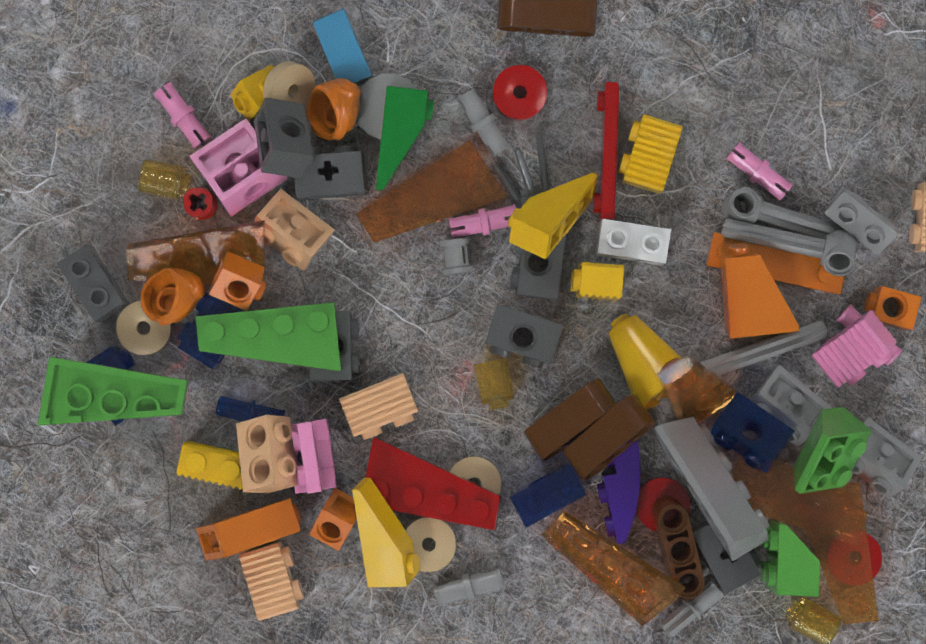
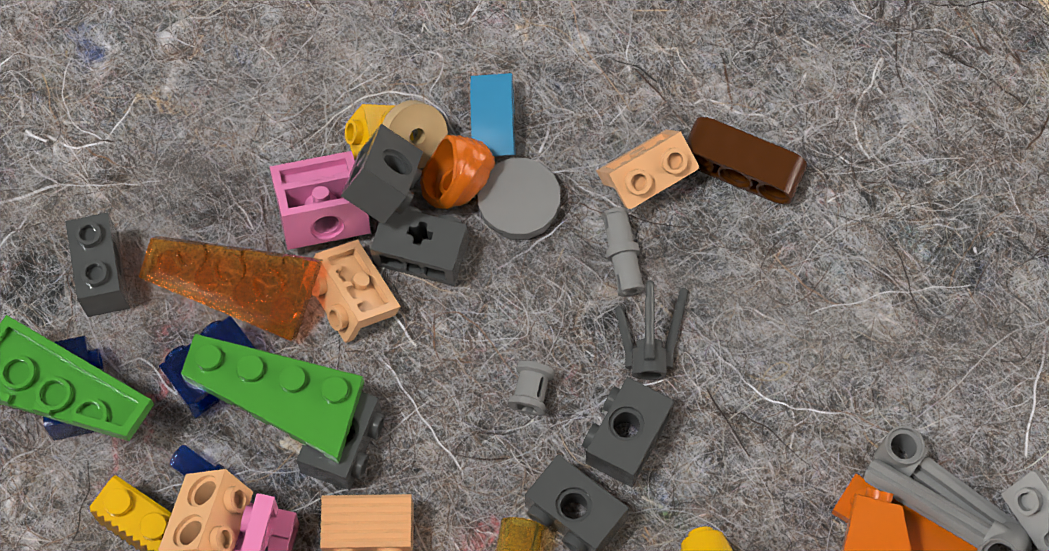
camera: 25 degrees right, 20 degrees down
tan piece [116,301,173,355] -> none
clear yellow brick [138,159,192,200] -> none
orange hair [141,268,206,326] -> none
bright pink pin [154,82,212,150] -> none
red bush [183,187,218,220] -> none
orange brick [209,251,267,311] -> none
clear orange wing [356,140,507,243] -> none
green slope [376,86,434,192] -> none
bright pink pin [448,204,516,239] -> none
red piece [493,65,547,121] -> none
yellow slope [508,172,598,260] -> none
yellow brick [570,262,624,302] -> none
red plate [593,82,619,222] -> none
white brick [595,219,671,266] -> none
yellow brick [618,114,683,194] -> none
bright pink pin [726,142,793,201] -> none
none -> light nougat bracket [596,129,699,209]

